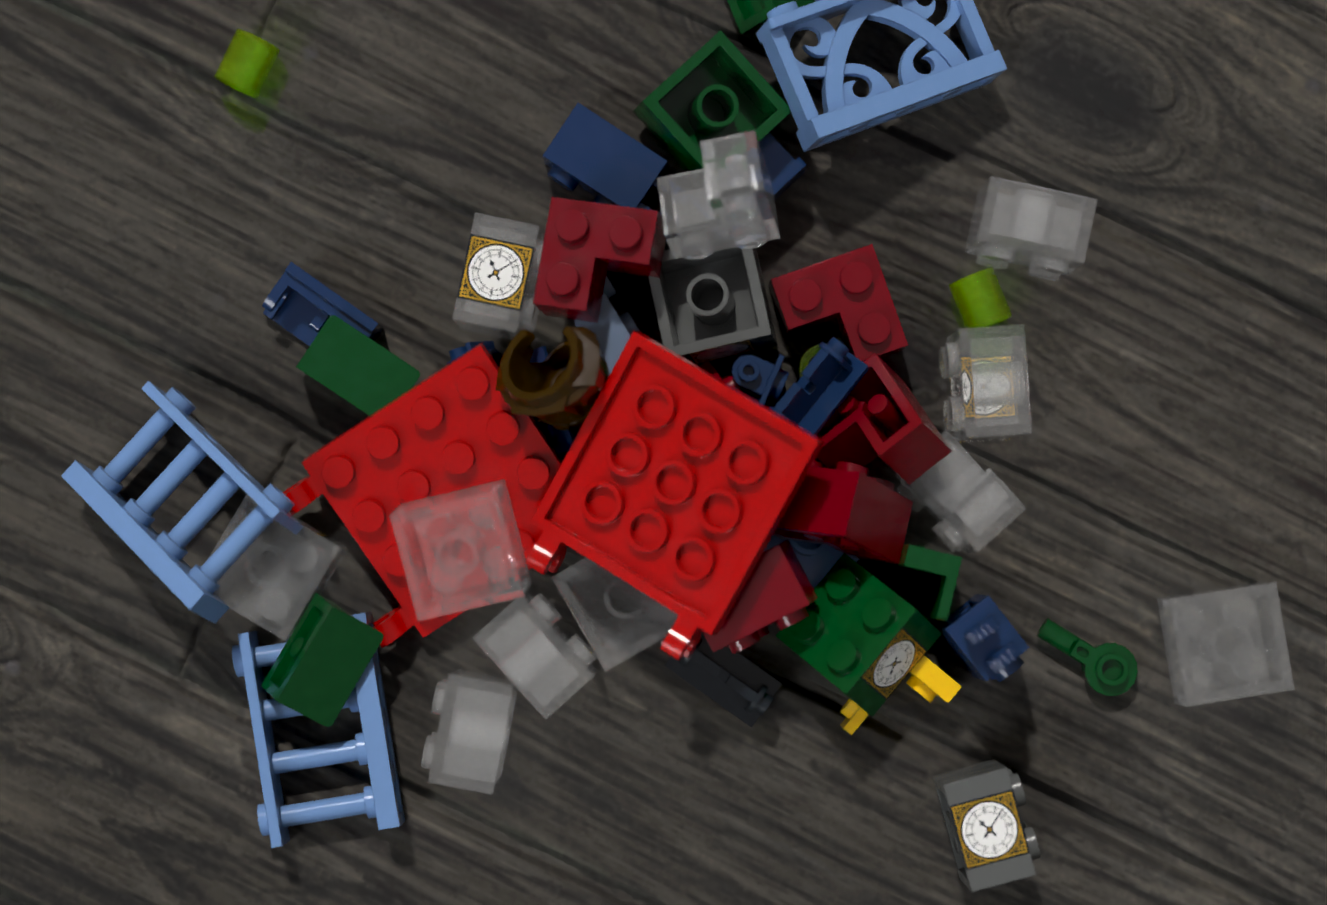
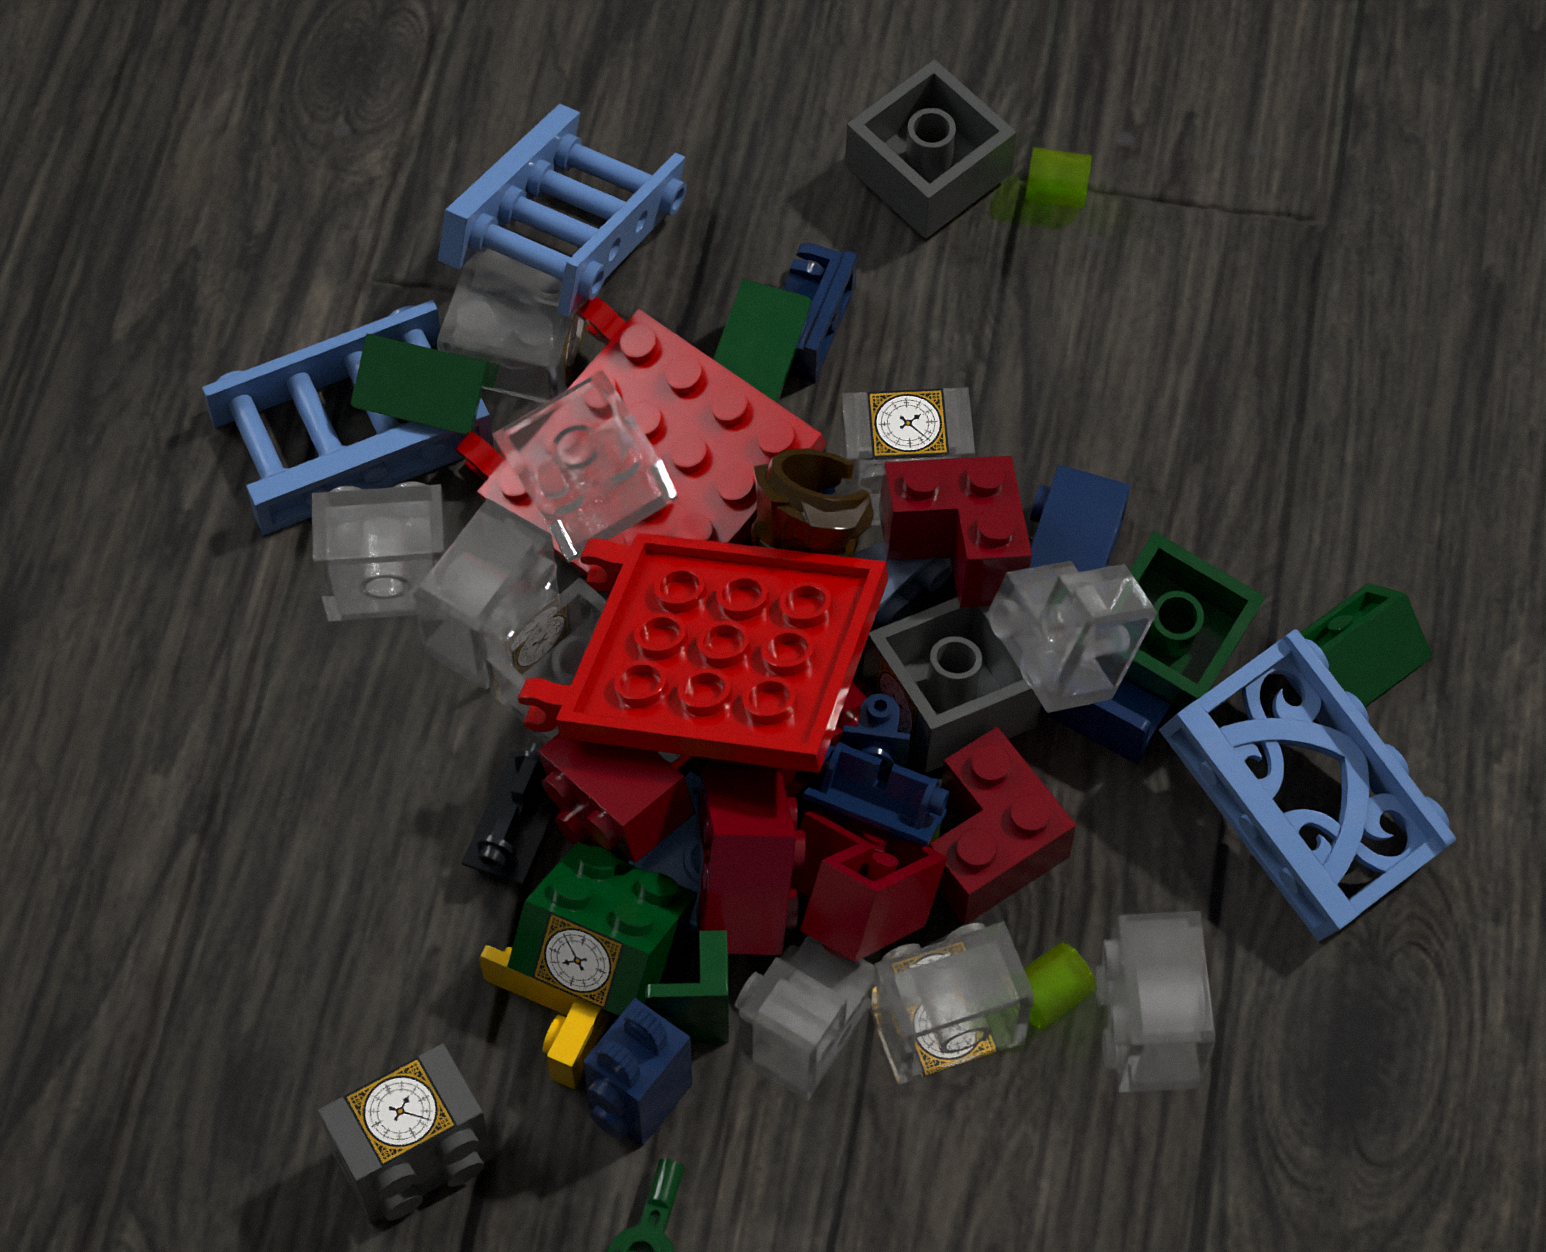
camera: 70 degrees right, 25 degrees down
none -> dark grey brick [845,59,1017,239]

